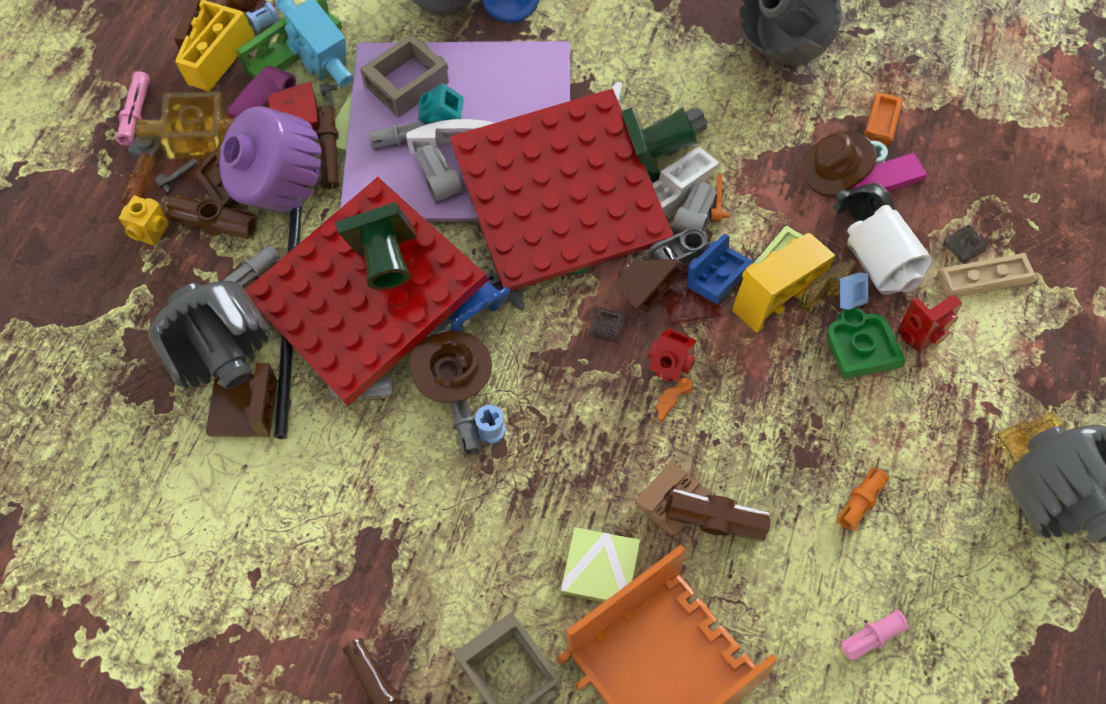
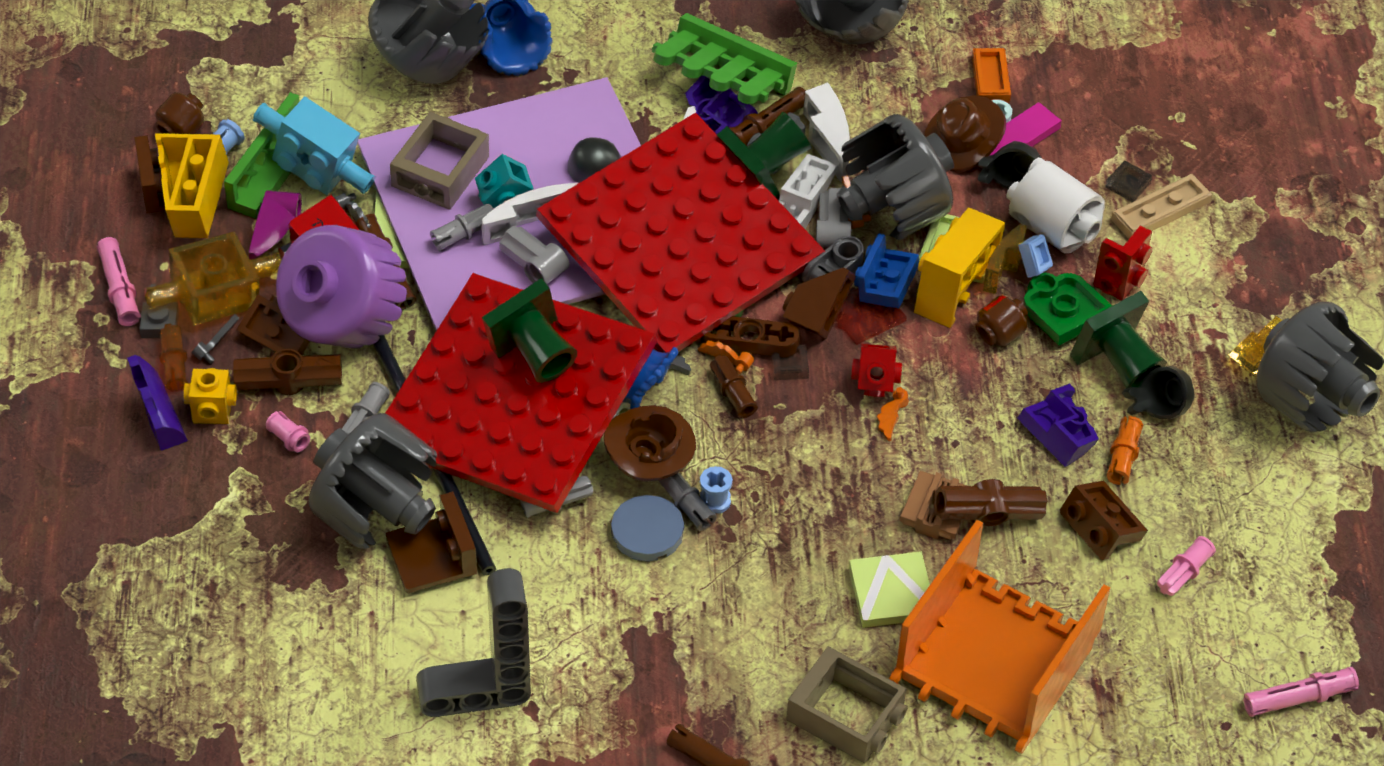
camera: 25 degrees left, 10 degrees down
none -> dark purple slope [127,355,188,451]
none -> bright pink pin [266,411,310,452]
none -> dark grey beam [416,568,531,717]
none -> pearl dark grey hair [568,137,621,183]
none -> sand blue tile [611,495,684,562]
none -> bright green fence [652,13,797,104]
none -> dark purple slope [685,75,758,134]
none -> orange piece [697,340,754,374]
none -> reddish brown beam [700,316,800,357]
none -> reddish brown axle [710,355,758,418]
none -> reddish brown pin [729,87,806,146]
none -> white slope [803,83,850,183]
none -> dark grey piece [837,114,954,240]
none -> reddish brown head [975,295,1028,347]
none -> dark purple slope [1017,383,1099,467]
none -> reddish brown bracket [1060,481,1148,560]
none -> dark green plant [1070,291,1167,389]
none -> pearl dark grey piece [1122,366,1195,419]

